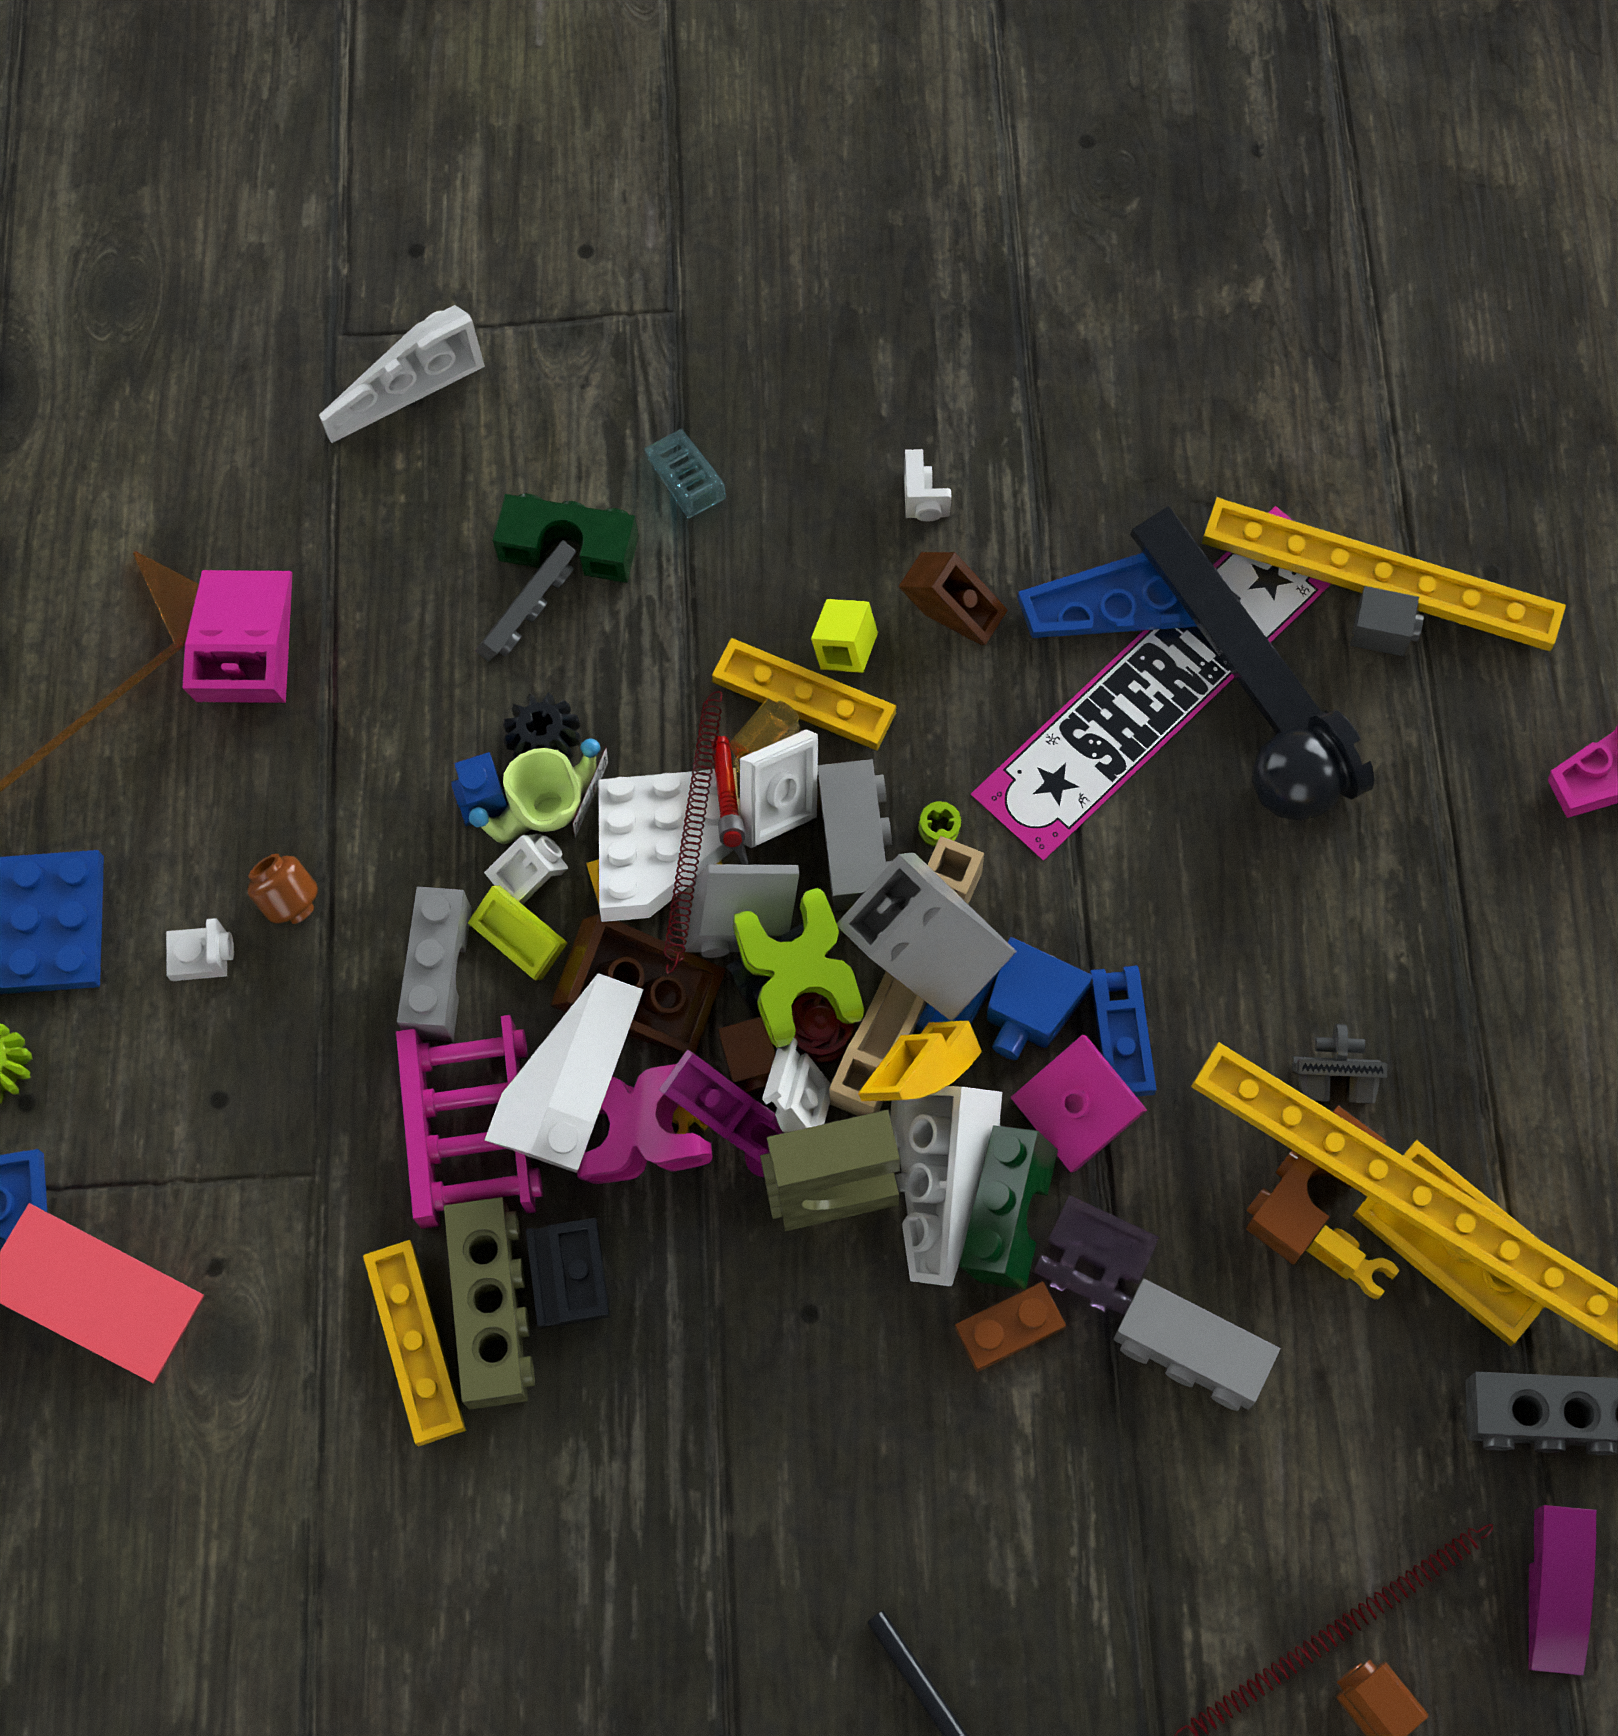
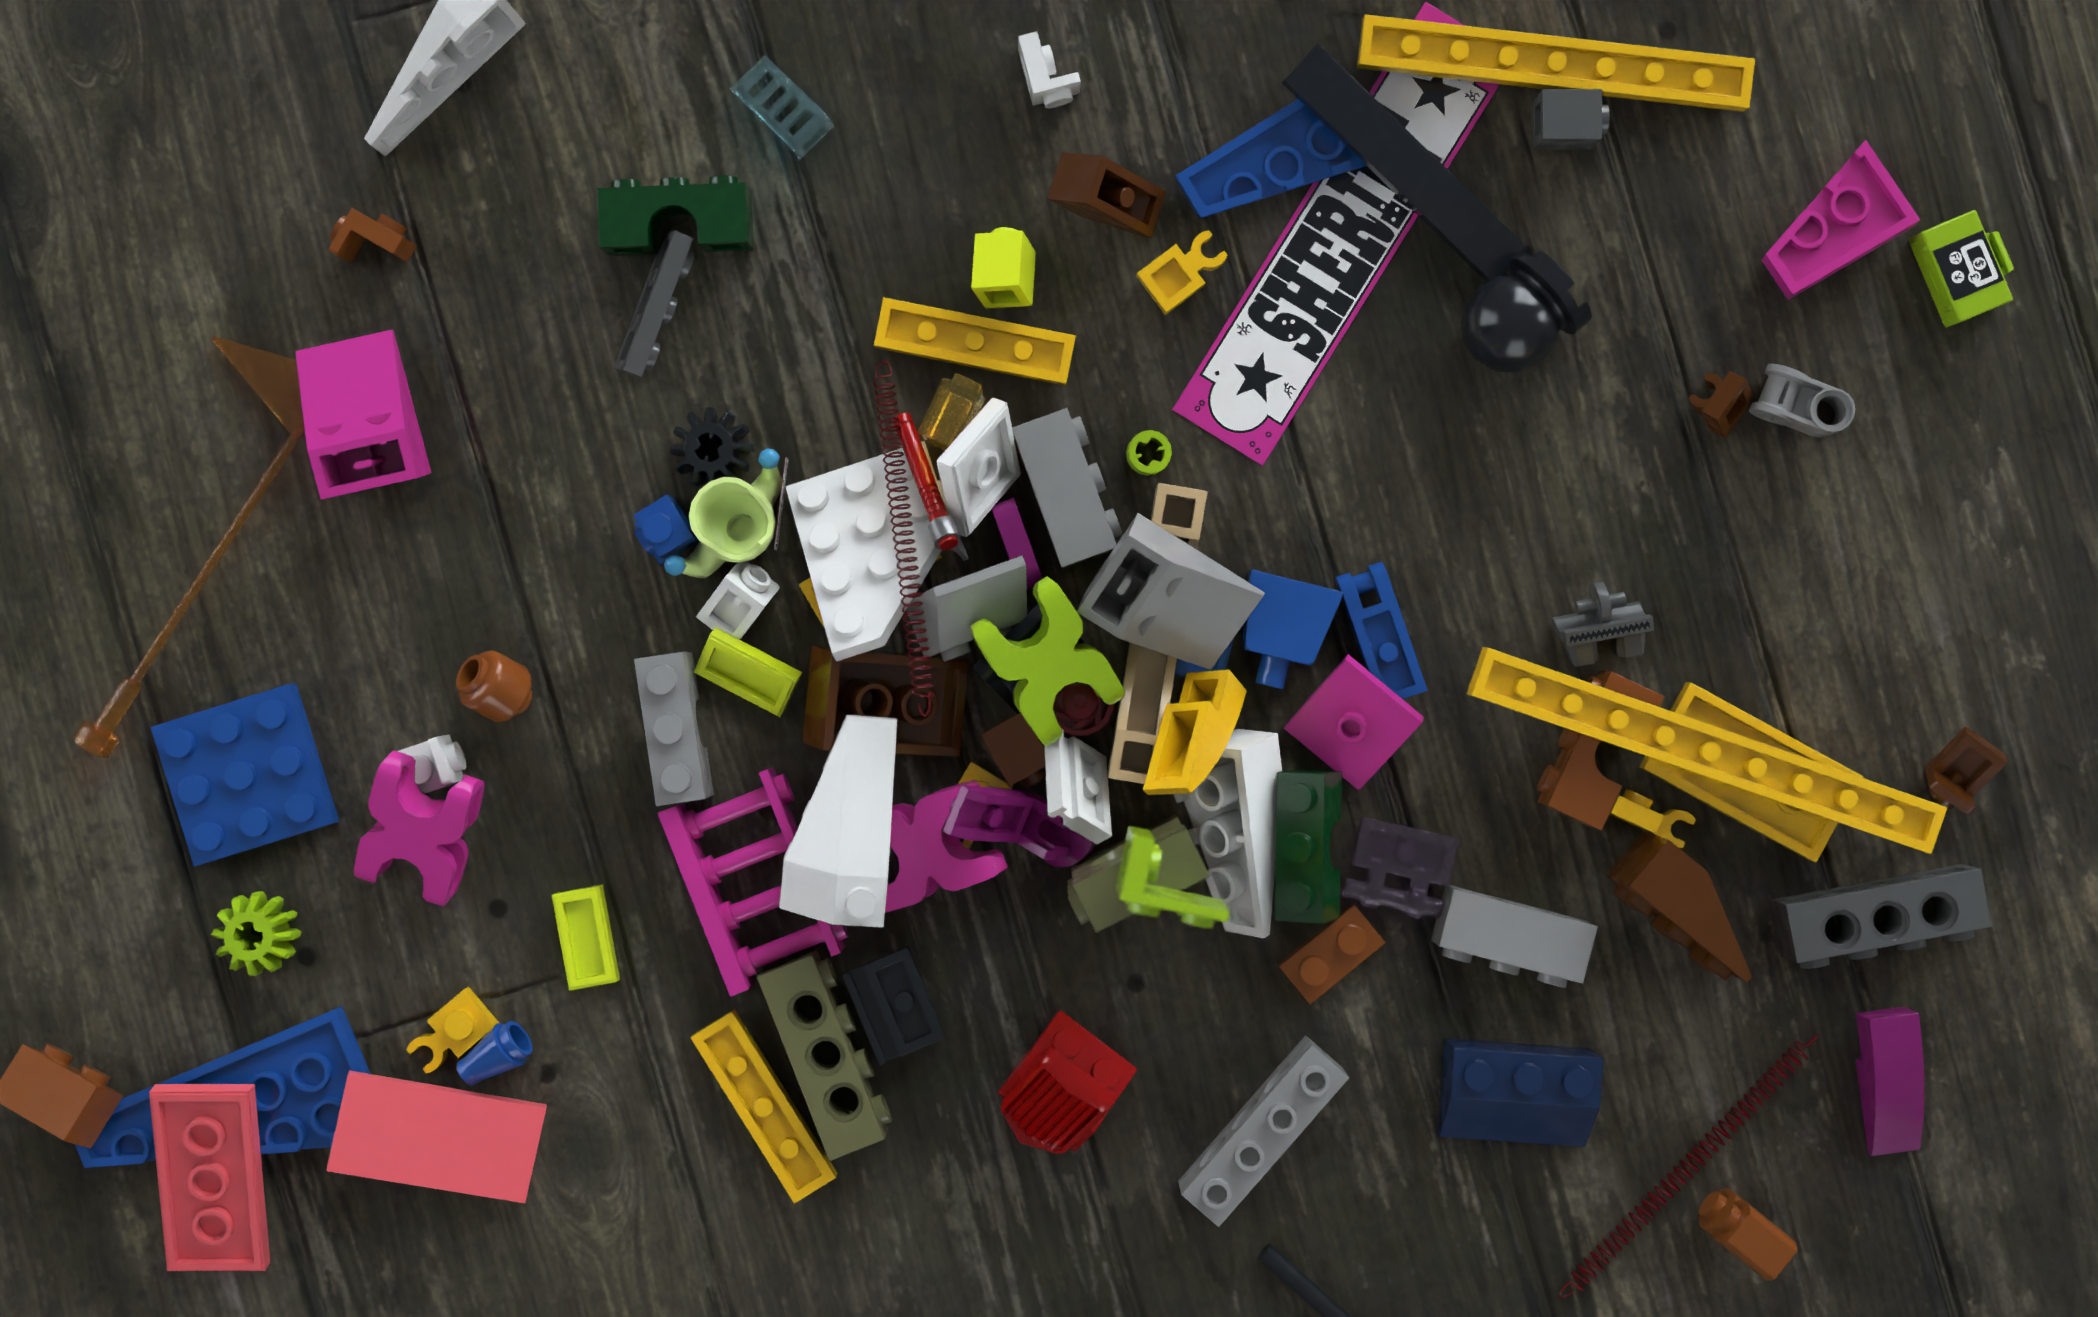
camera: 20 degrees left, 20 degrees up
none -> dark orange bracket [328,208,417,263]
none -> dark pink piece [354,750,484,907]
none -> yellow plate [406,987,499,1073]
none -> blue cone [457,1021,533,1086]
none -> neon yellow tile [552,884,620,991]
none -> magenta beam [992,497,1042,591]
none -> red piece [997,1010,1138,1154]
none -> lime bracket [1116,826,1230,928]
none -> yellow plate [1136,230,1228,315]
none -> light grey brick [1178,1035,1349,1227]
none -> dark blue slope [1438,1038,1603,1147]
none -> reddish brown slope [1605,832,1752,983]
none -> reddish brown tile [1688,371,1754,438]
none -> light grey piece [1749,364,1855,438]

